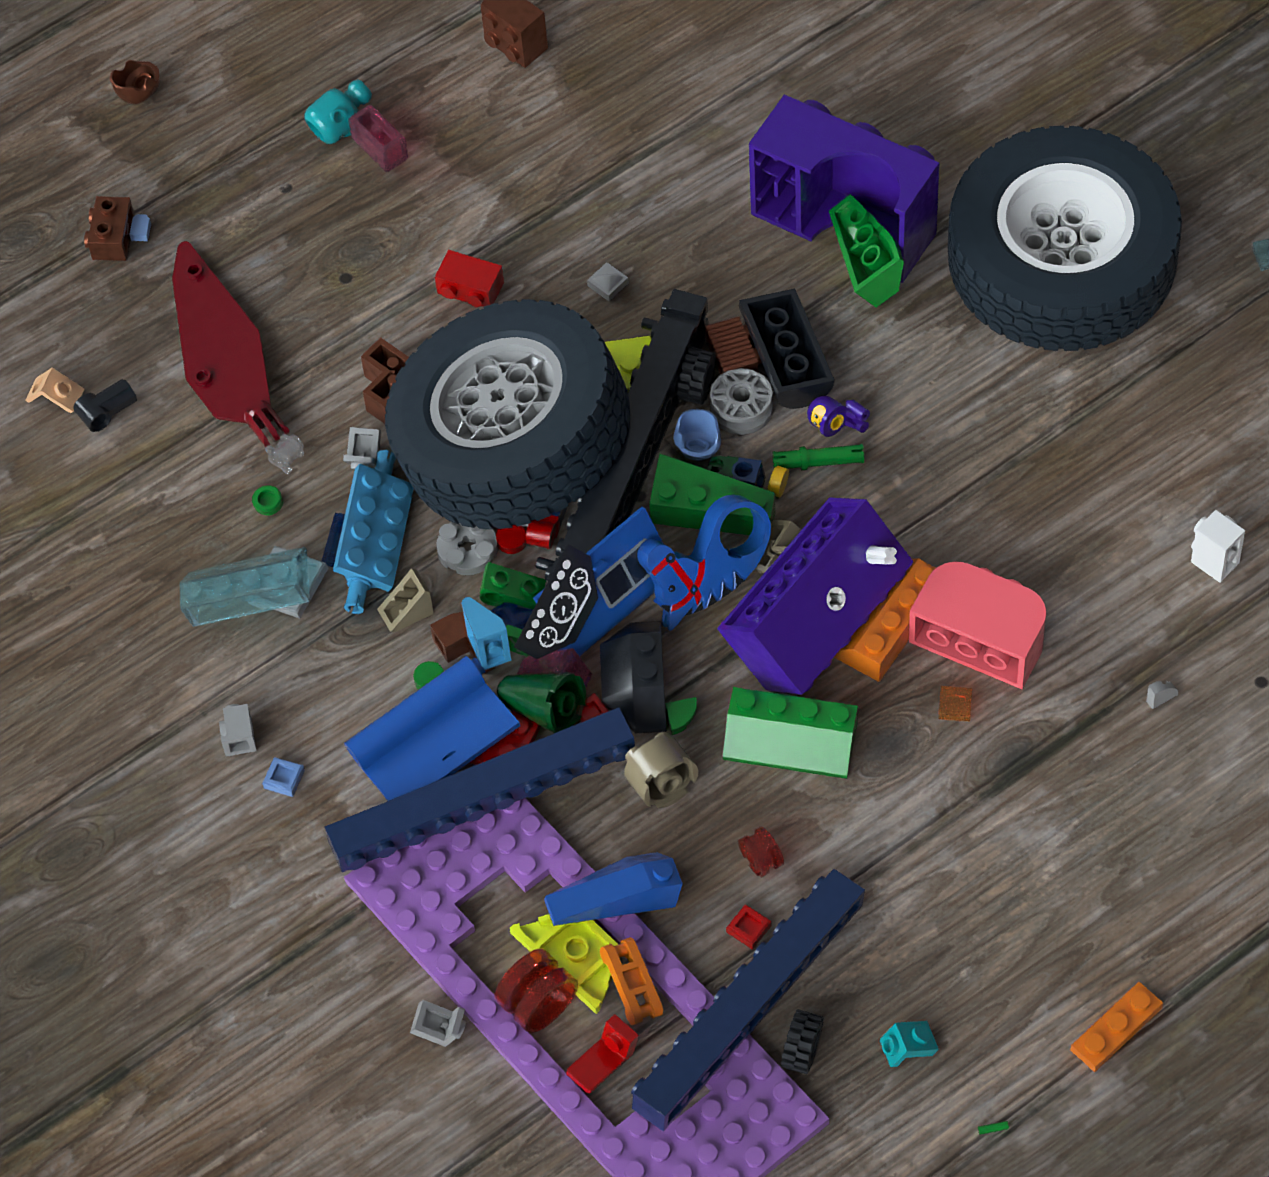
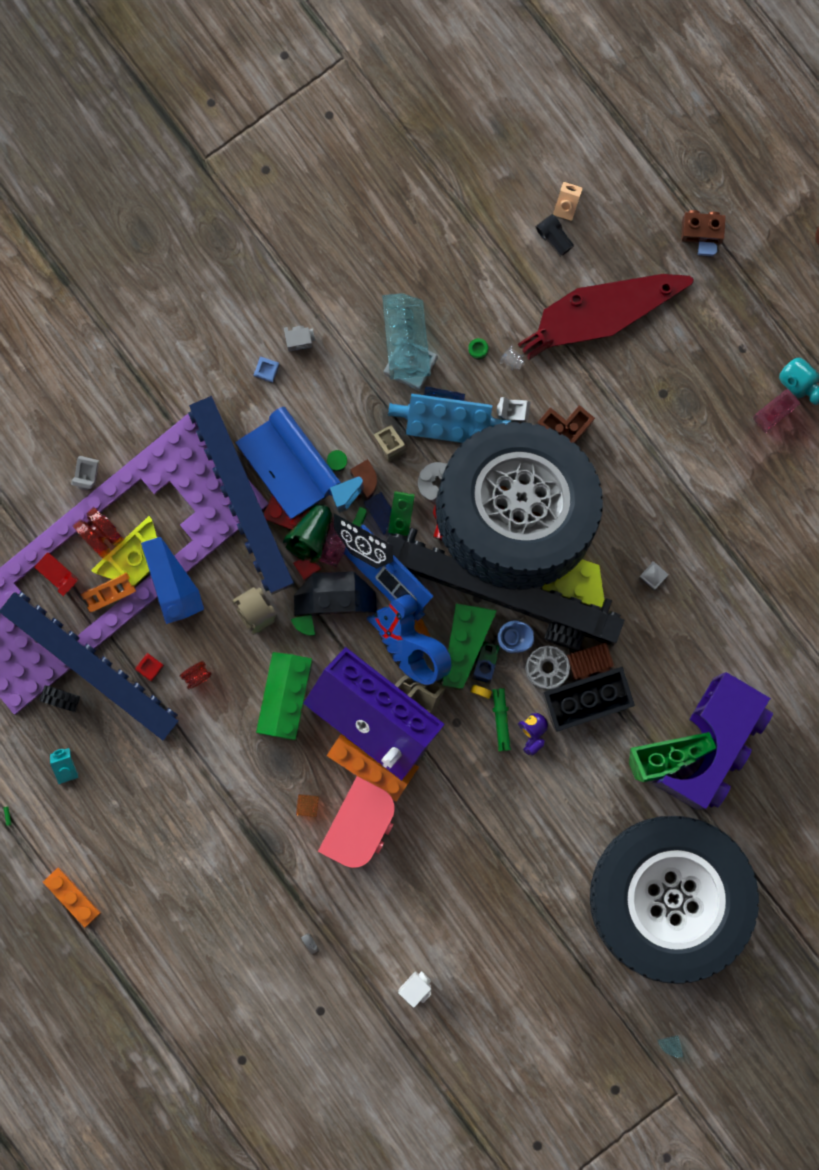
camera: 85 degrees right, 25 degrees up
red brick [435,250,504,307] -> none

